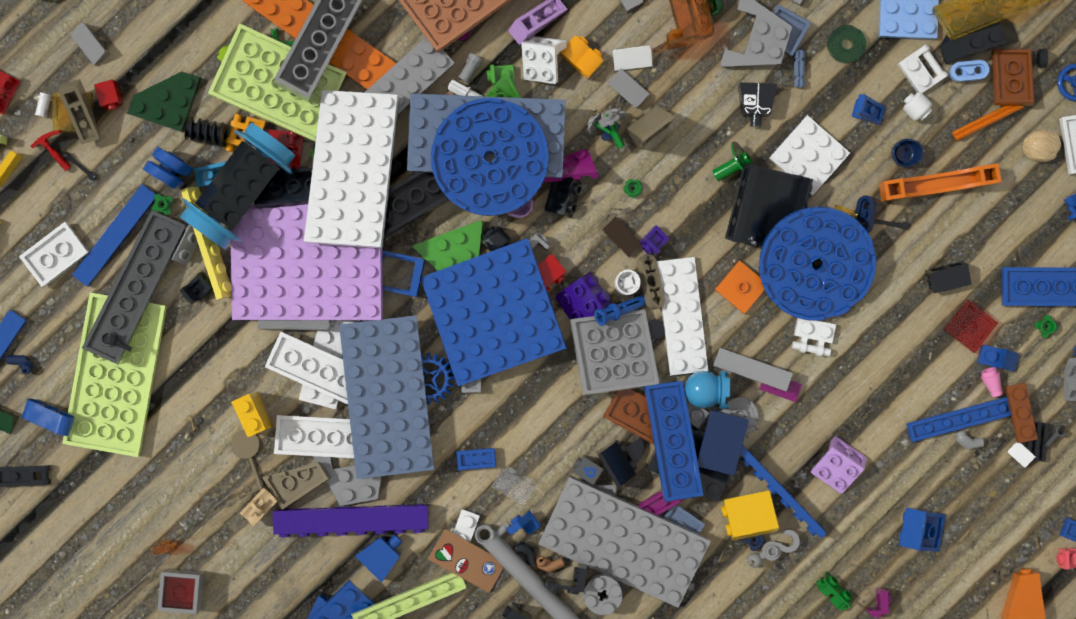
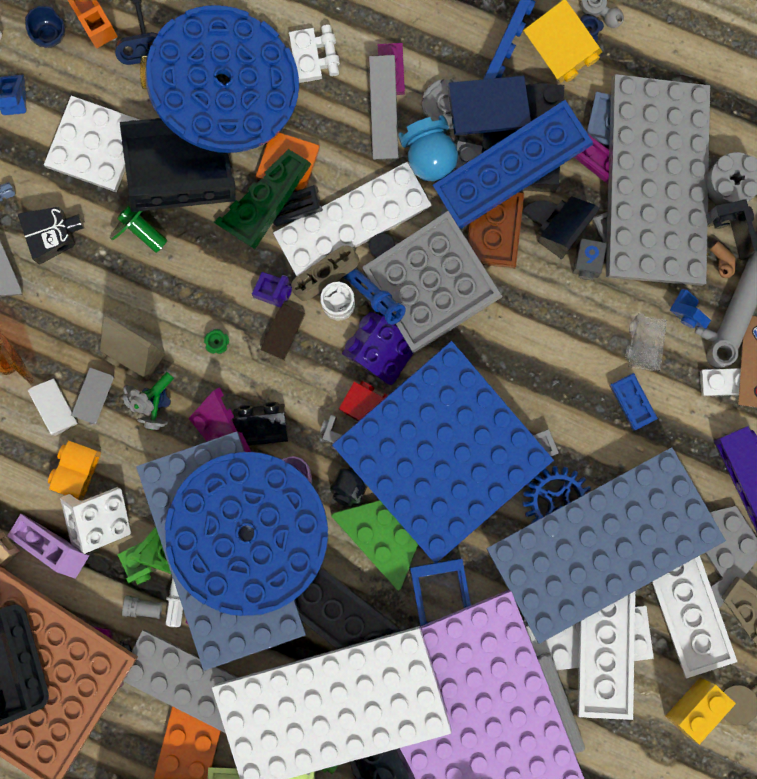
camera: 110 degrees left, 5 degrees down
black arm [514,541,537,565] -> none
none -> dark green wing [214,149,311,249]
none -> black tile [273,185,323,227]

